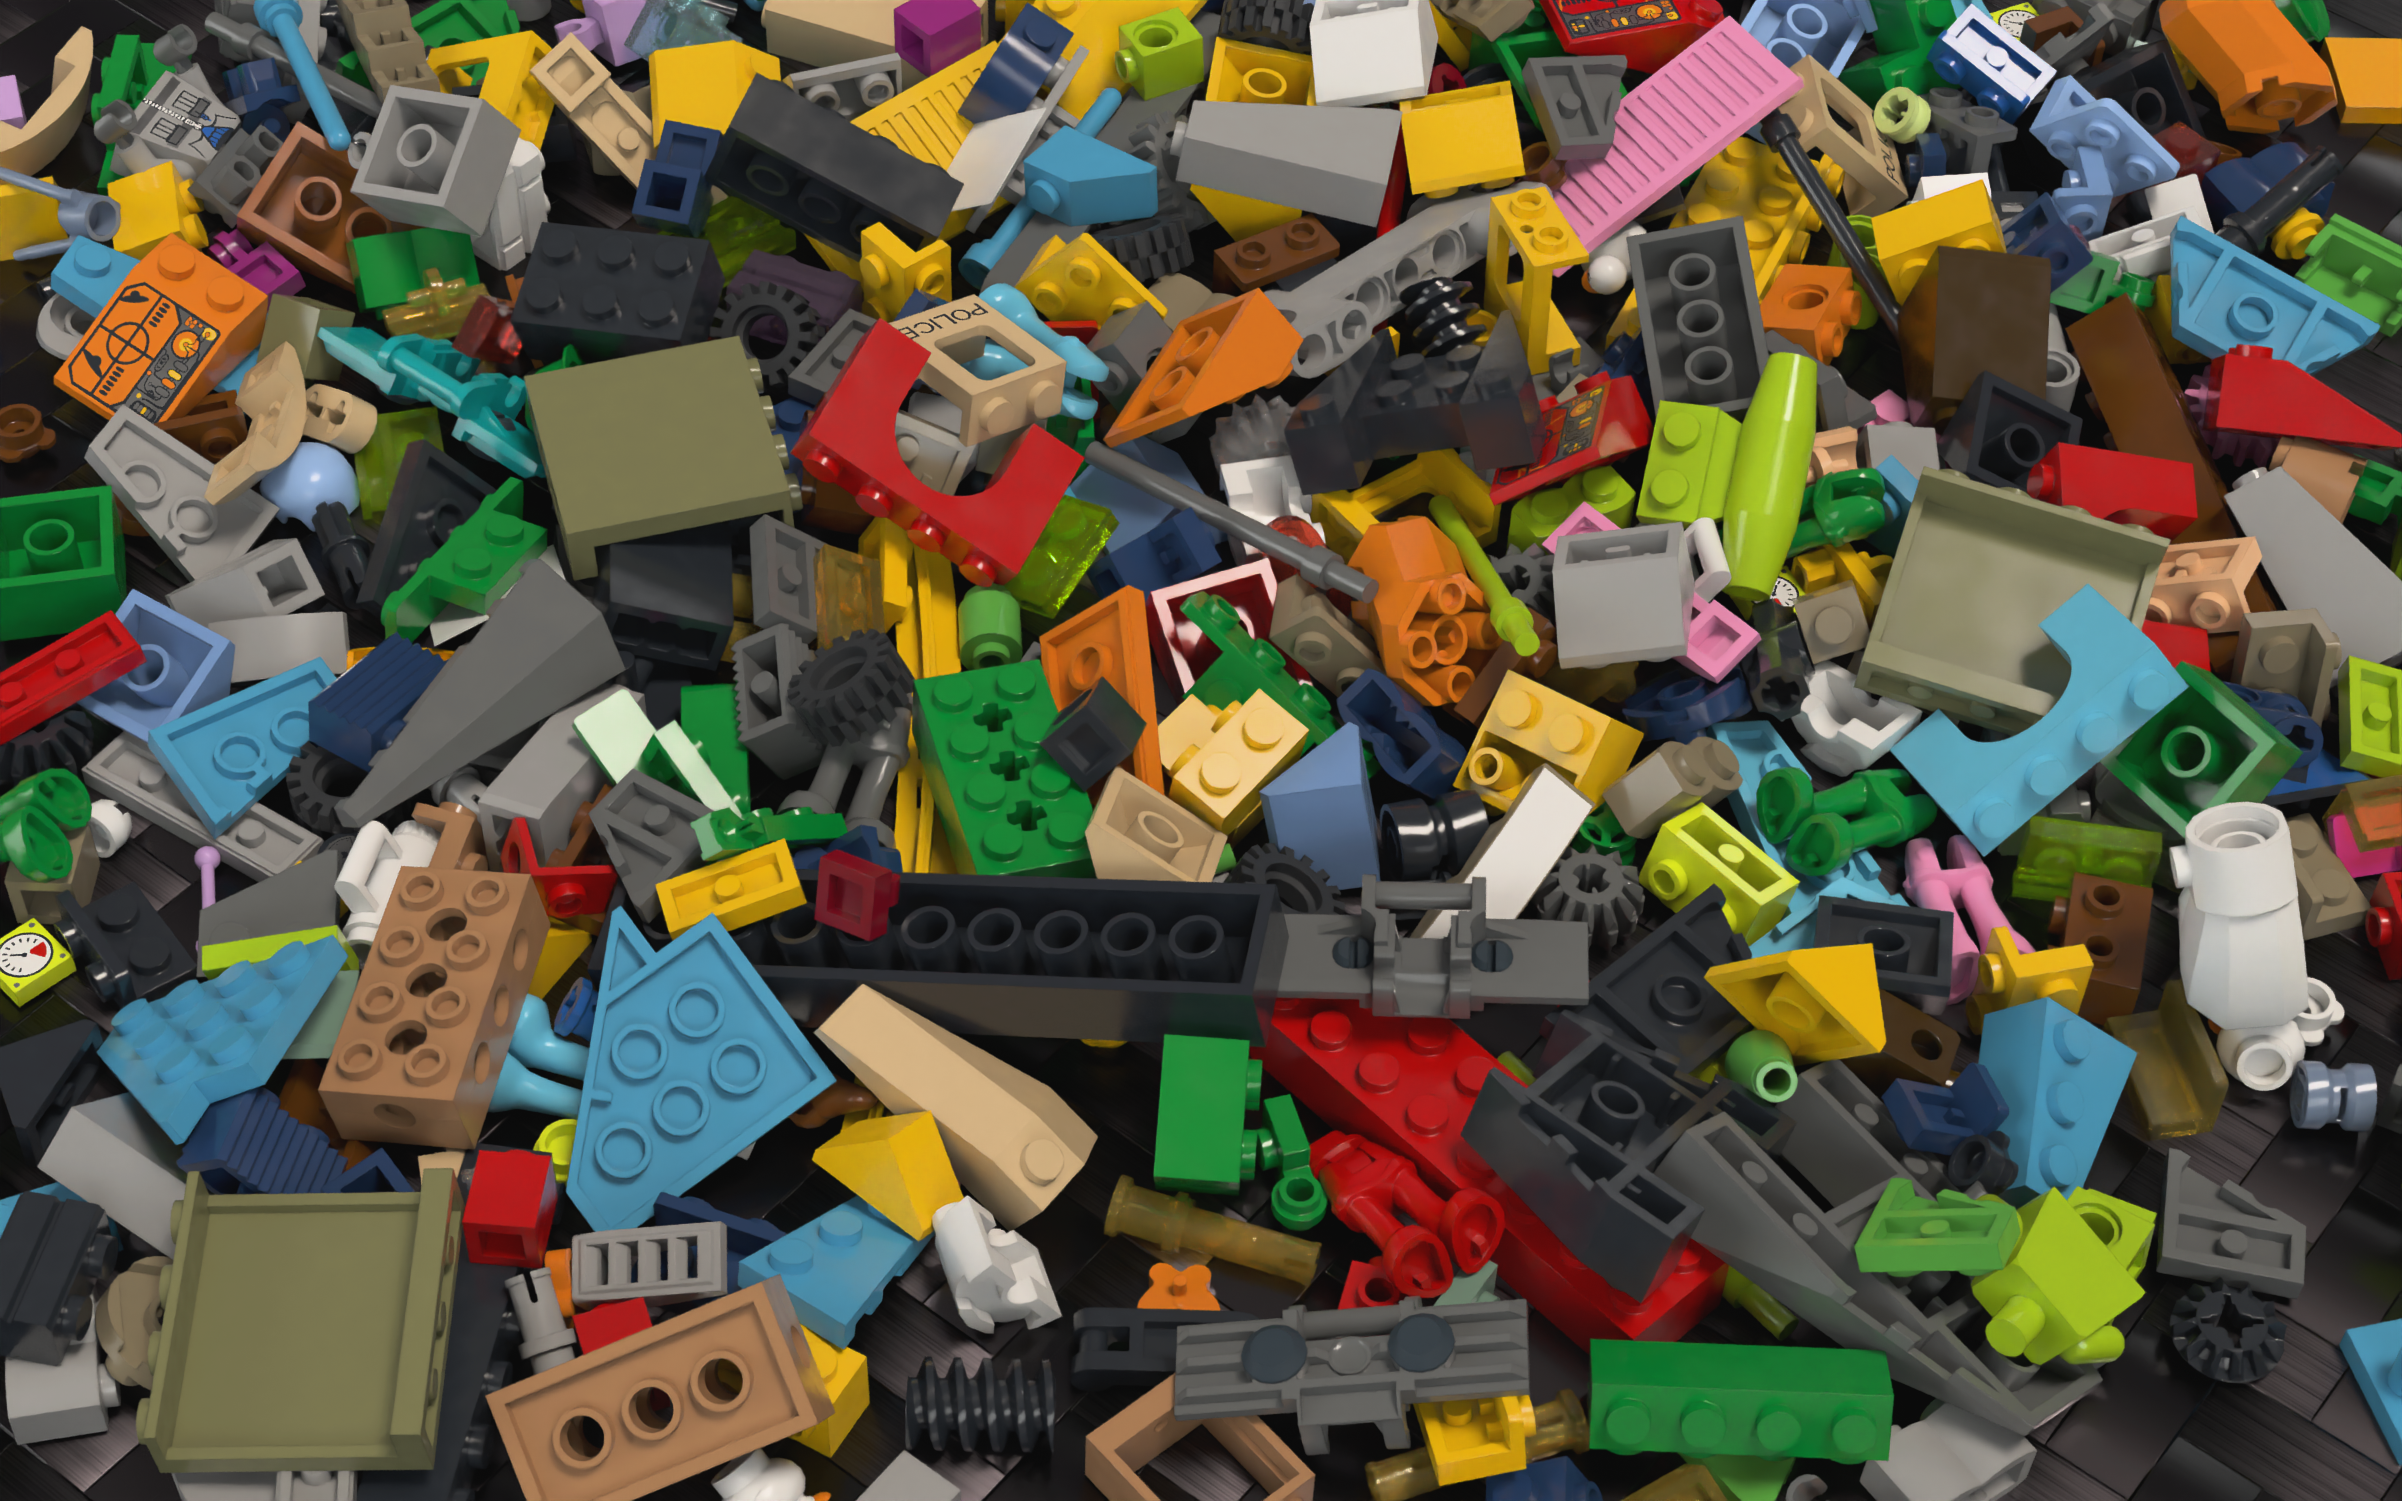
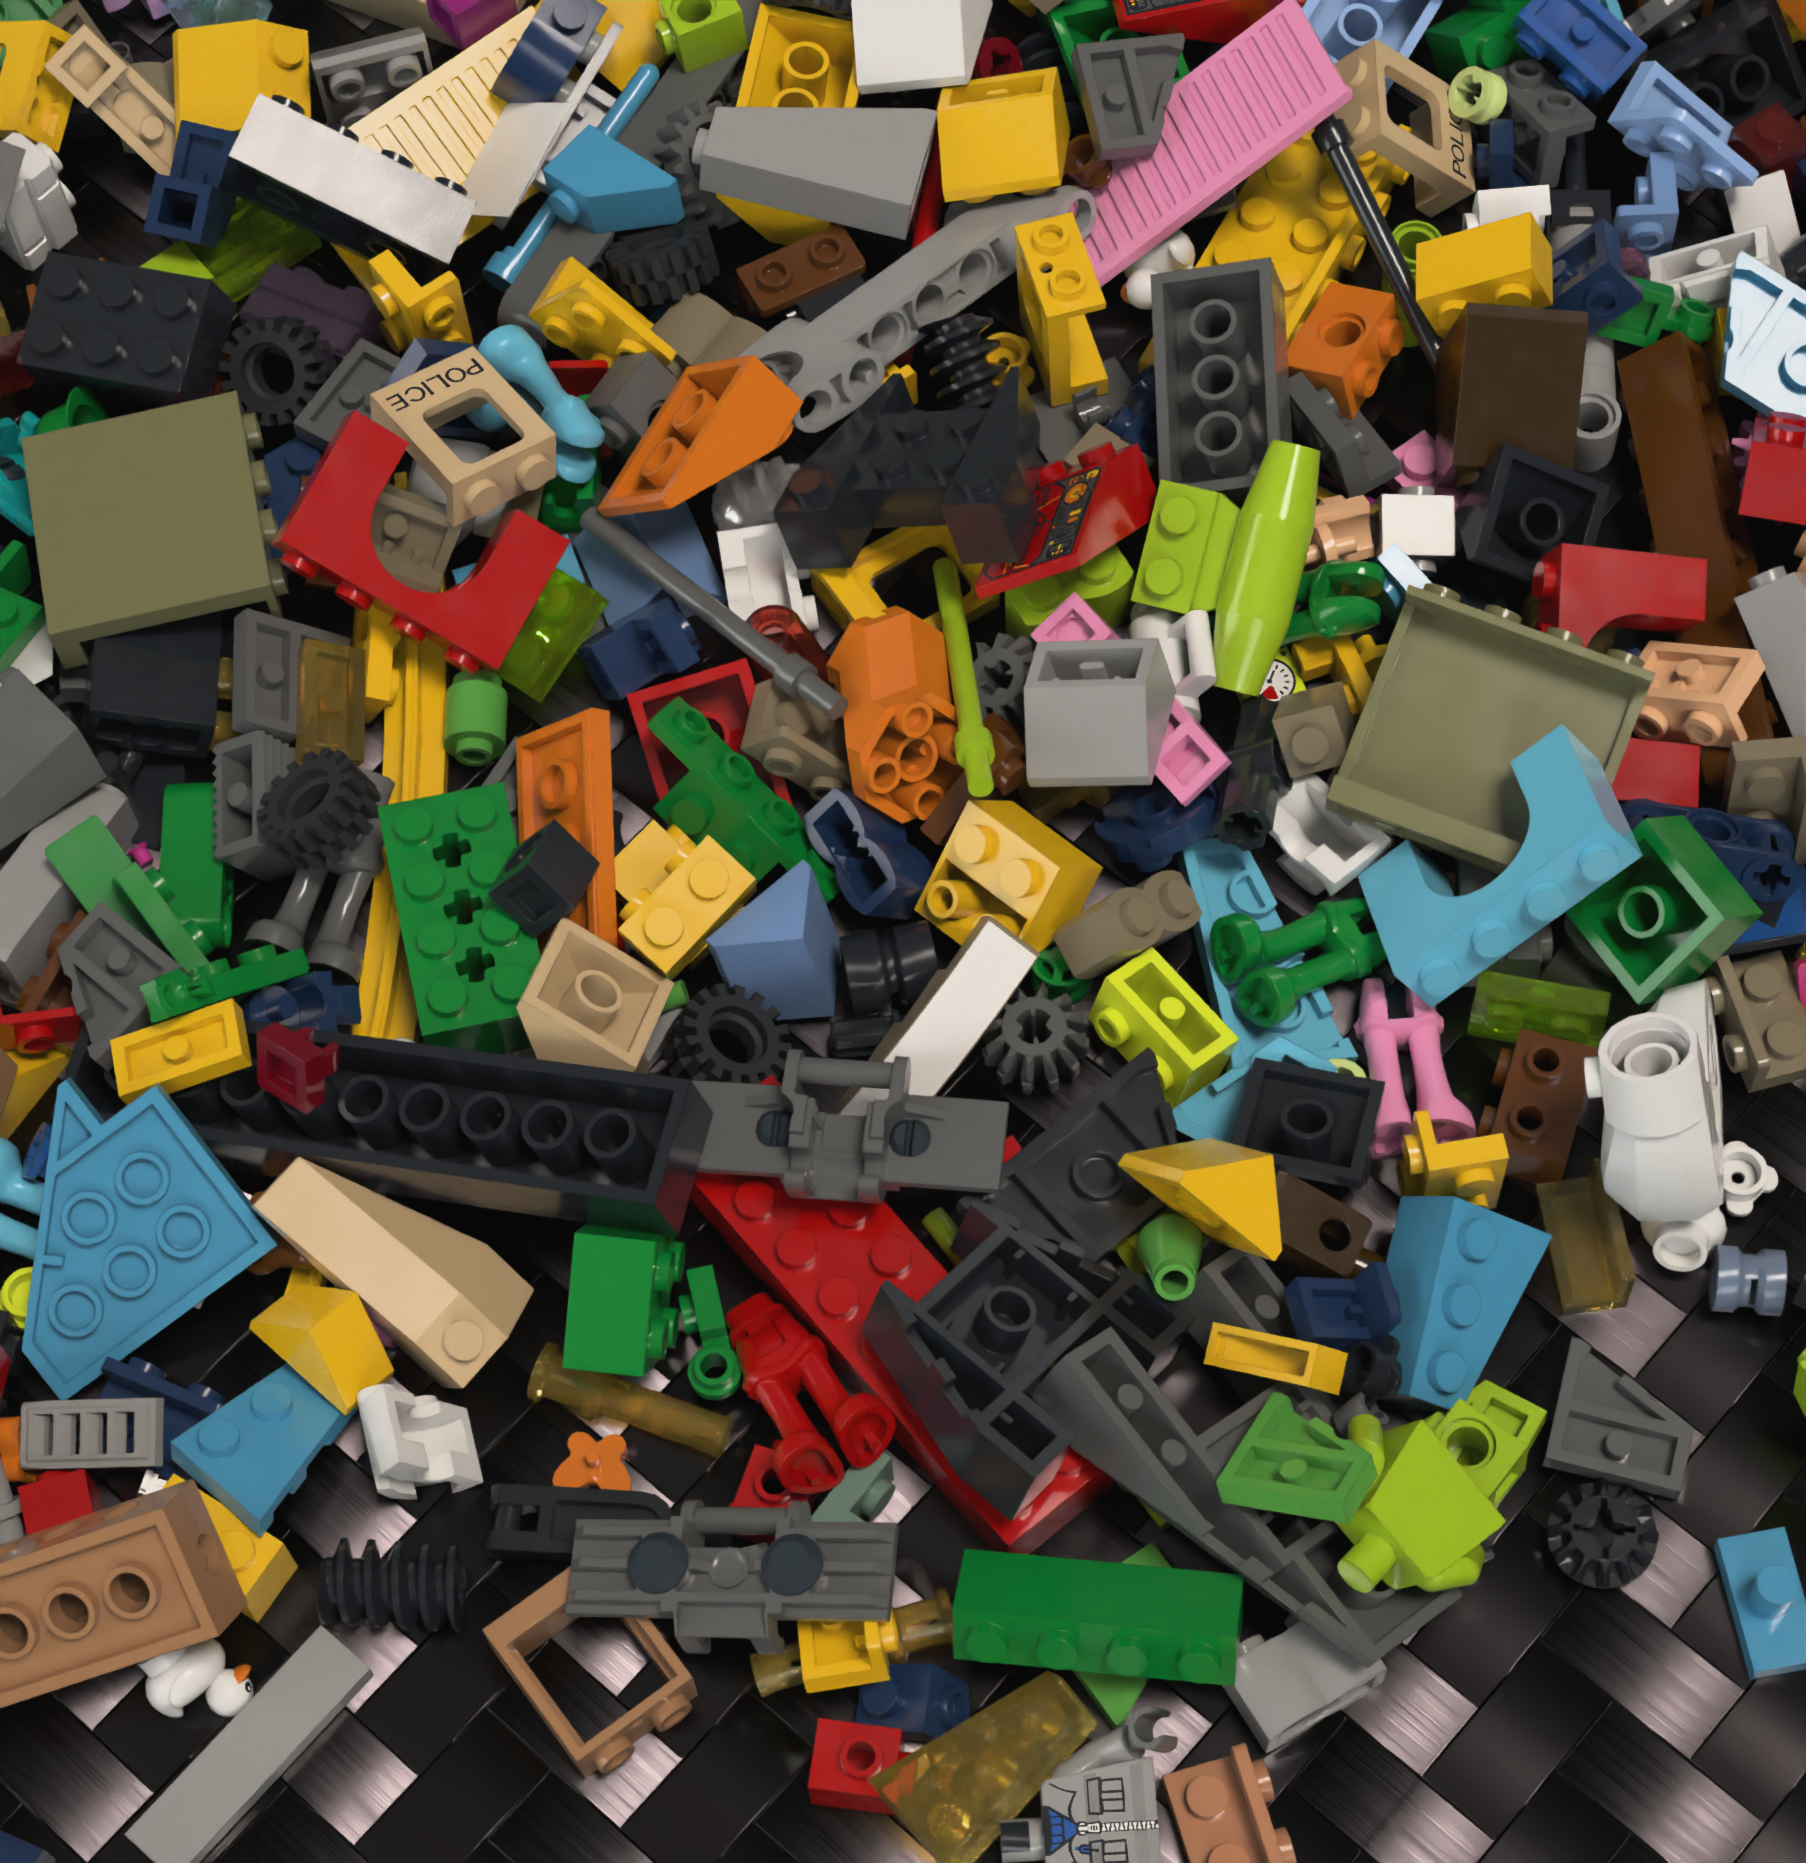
camera: 10 degrees right, 15 degrees up
none -> yellow piece [1203,1322,1348,1396]

